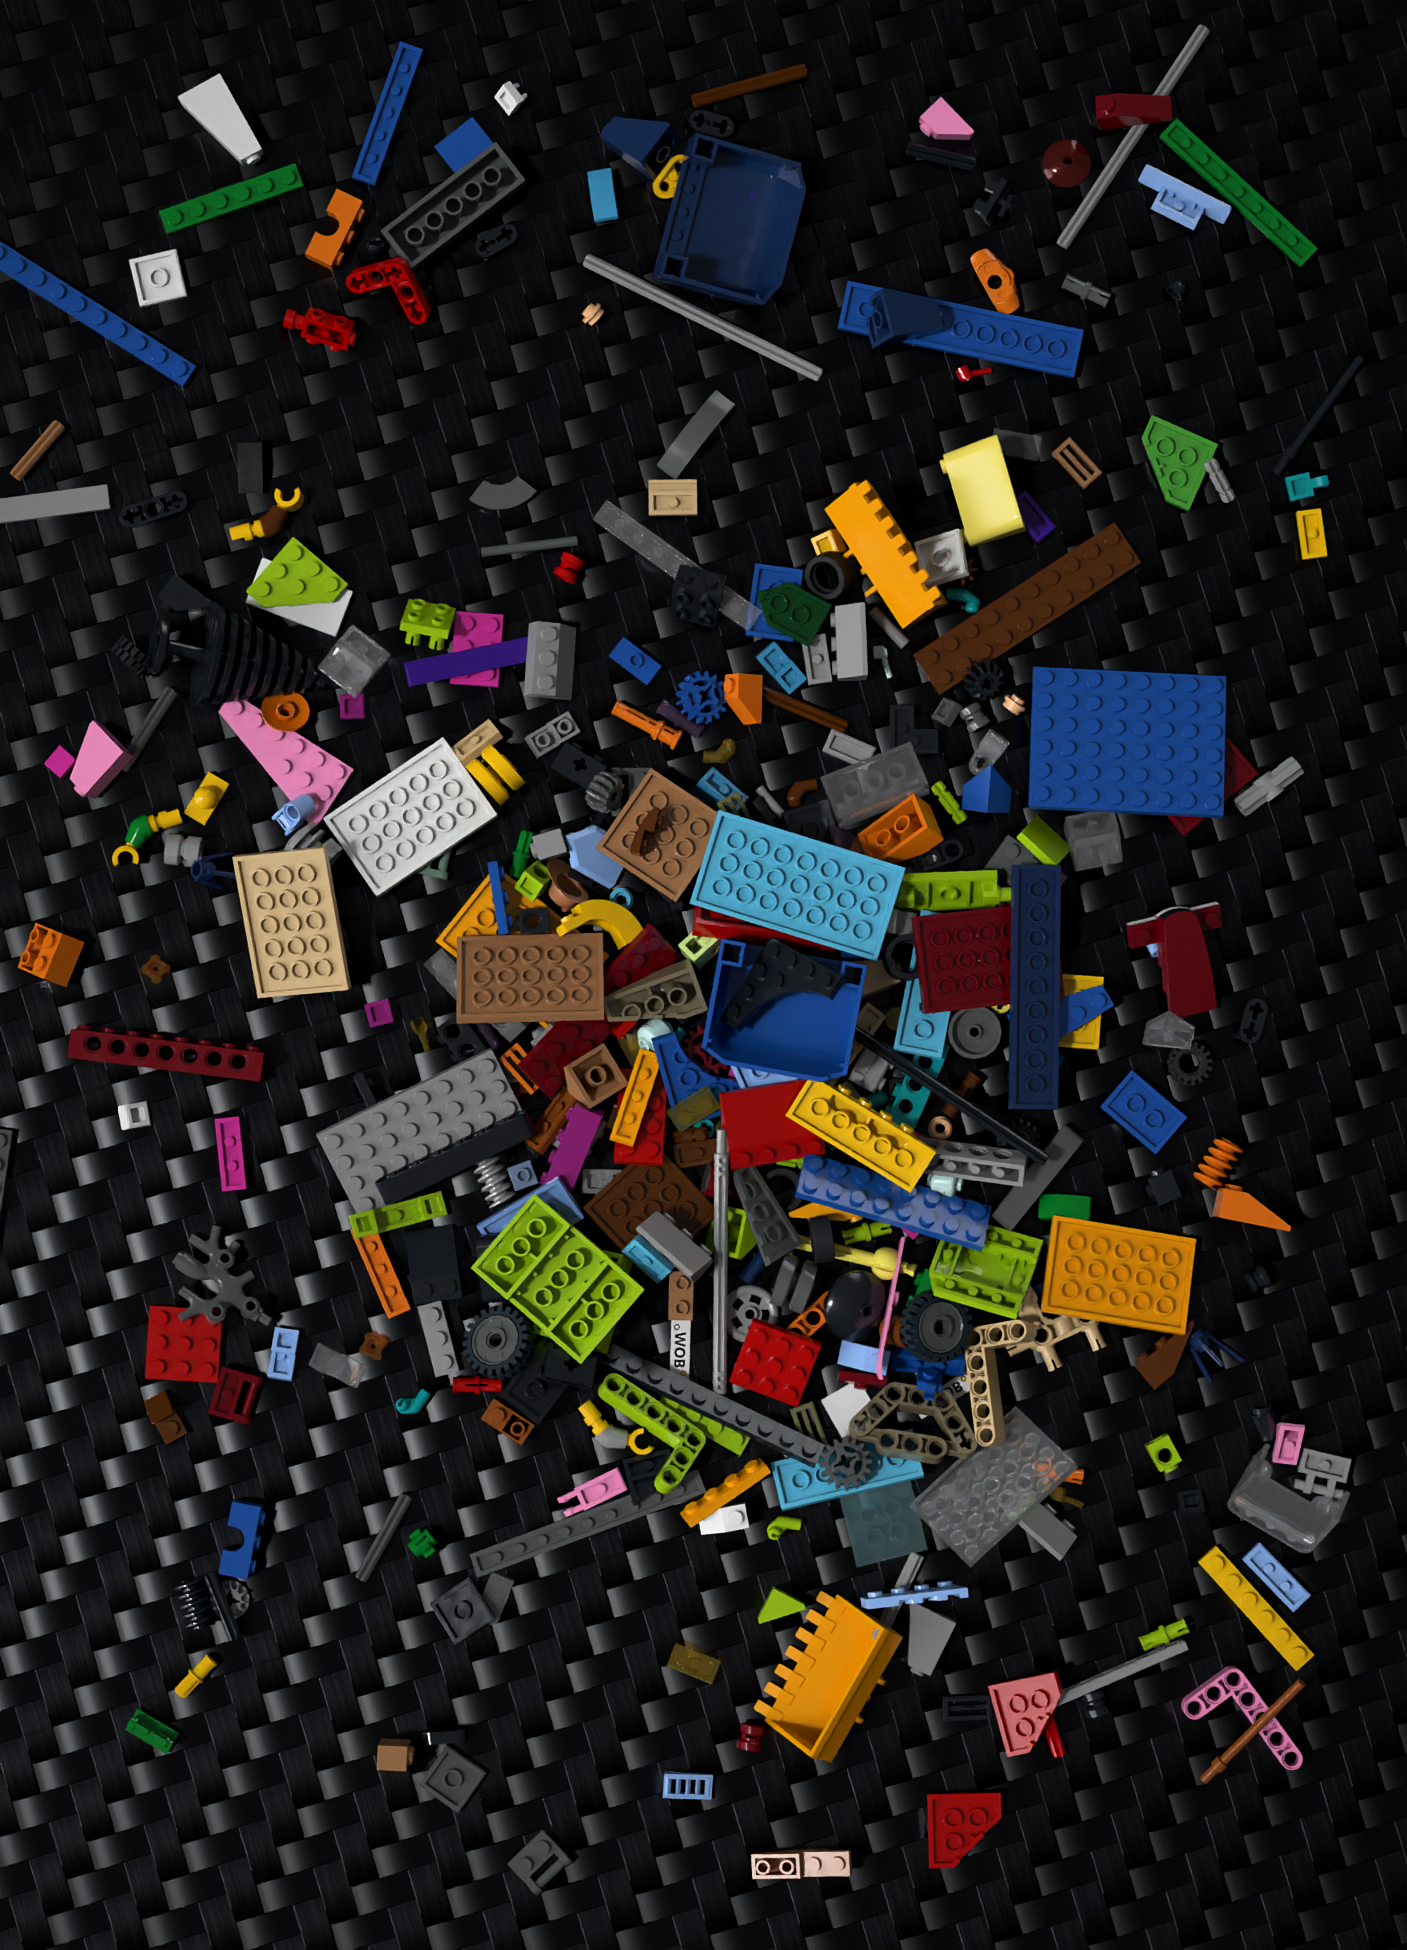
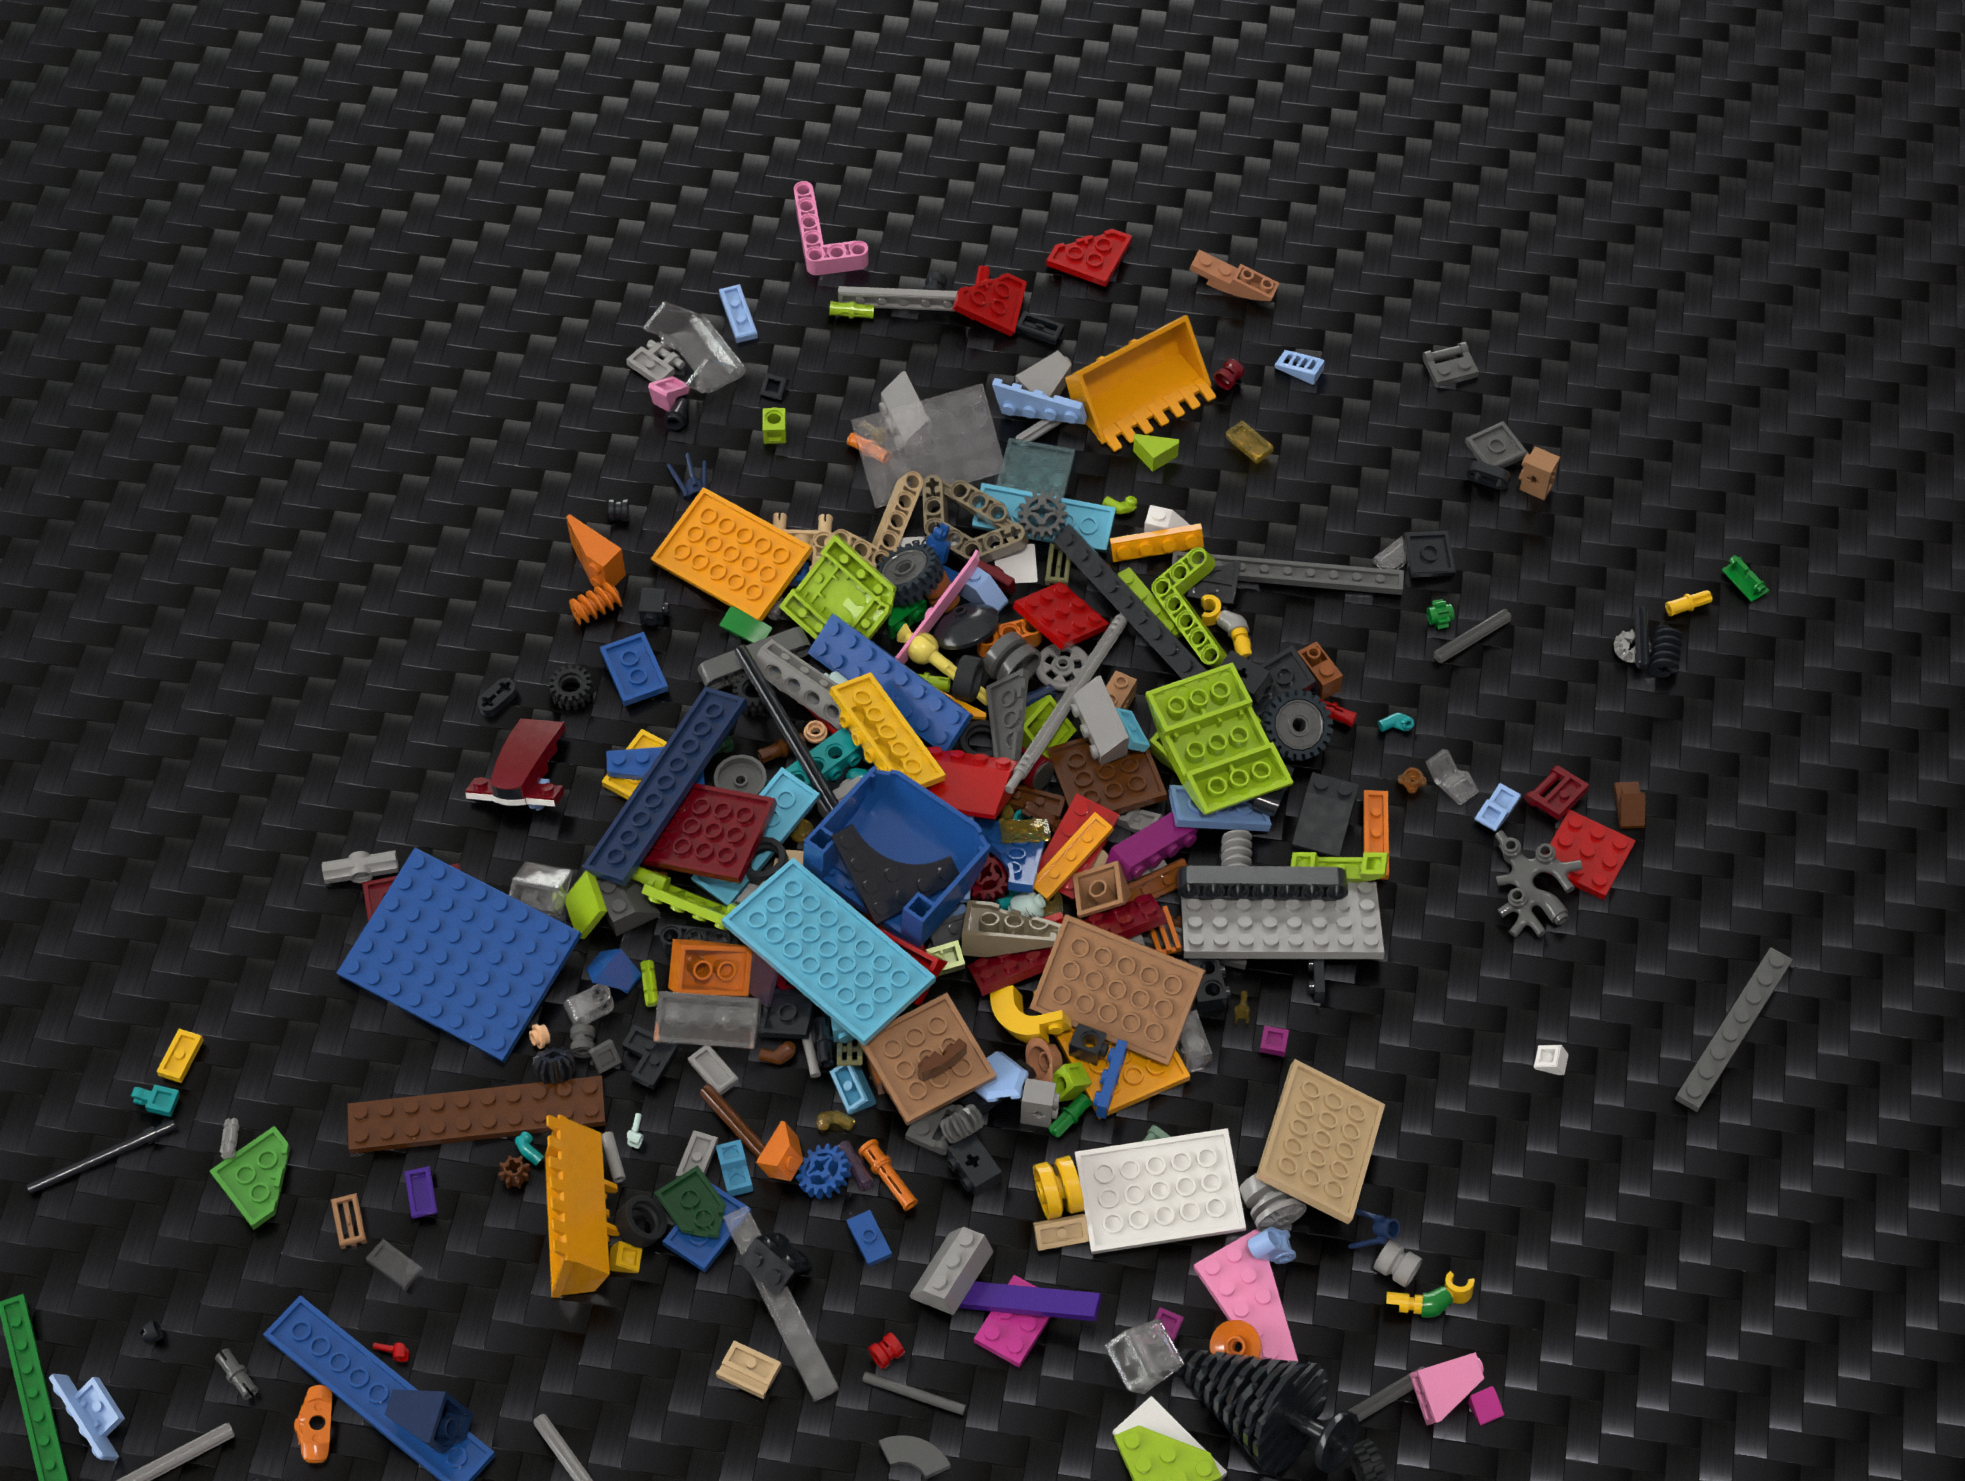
camera: 150 degrees left, 30 degrees down
orange slope [18,923,85,987] -> none
dark red brick [67,1025,266,1082] -> none
clear orange plate [141,955,170,984] -> none
yellow tile [184,772,230,825] -> none
dark pink plate [215,1116,247,1191] -> none
blue arch [218,1500,266,1579] -> none
lime plate [400,599,456,650] -> none
light grey plate [418,1301,460,1377] -> none
sand blue brick [507,1160,539,1191] -> none
light grey slope [524,711,581,759] -> none
bright pink hinge [557,1467,628,1517] -> none
medium azure plate [609,888,633,910] -> none
dark grey slope [657,390,735,480] -> none
white sticker [670,1320,691,1380] -> none
light grey slope [830,602,868,681] -> none
white tile [914,529,969,588] -> none
light yellow windscreen [940,435,1026,548] -> none
reddish brown slope [1134,1319,1194,1390] -> none
clear slope [1142,1011,1195,1050] -> none
yellow plate [1197,1545,1314,1671] -> none
dark orange bar [1200,1679,1305,1784] -> none

